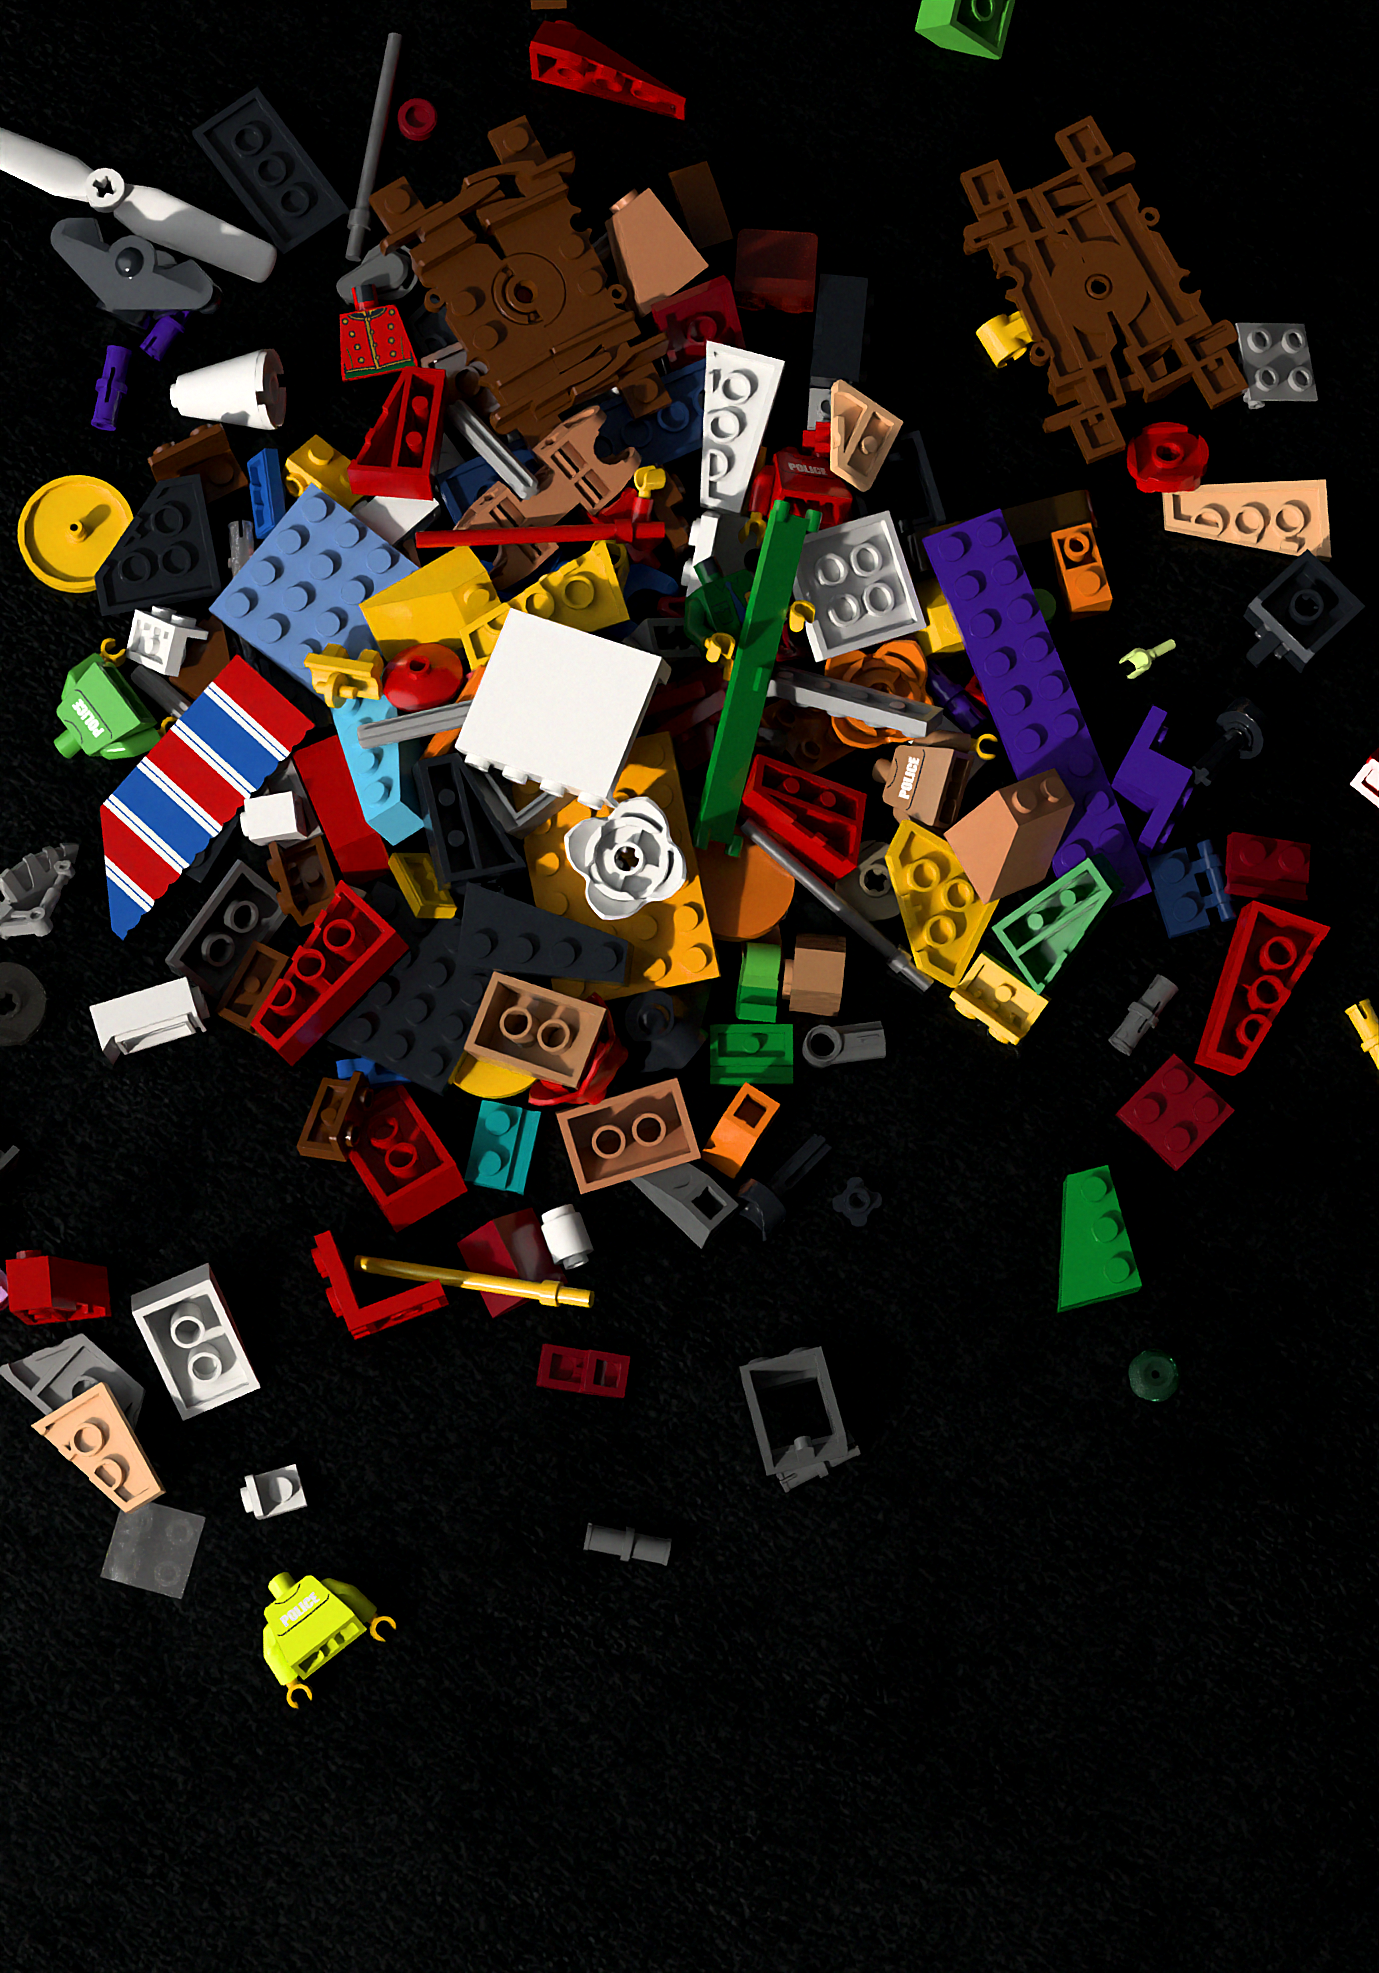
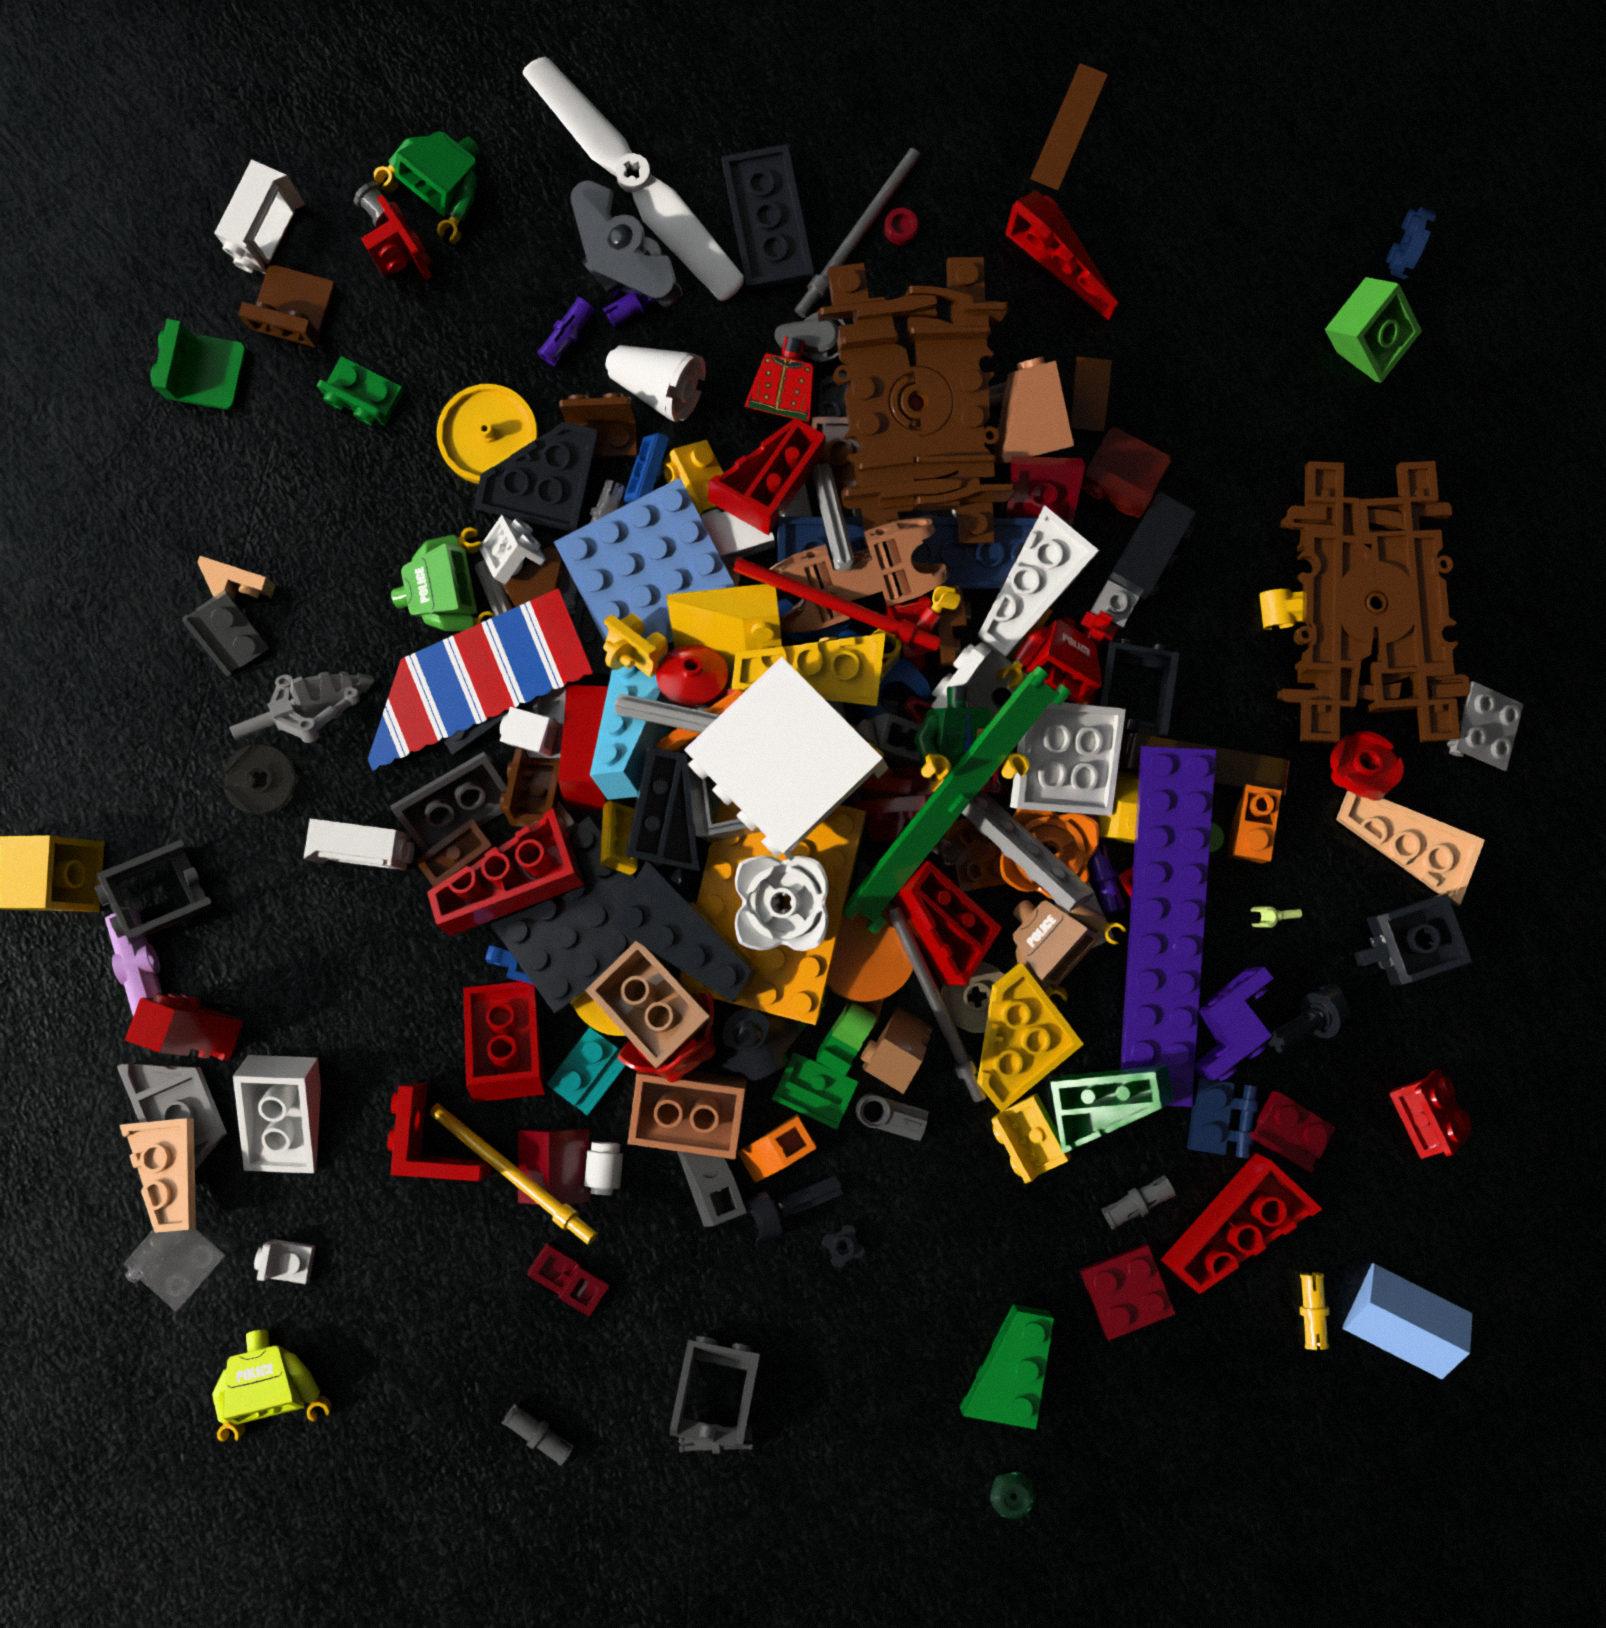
camera: 25 degrees right, 5 degrees up
reddish brown bracket [296,1071,374,1162] -> none
light nougat wing [830,379,903,492] -> none
nougat slope [944,768,1075,905] -> none

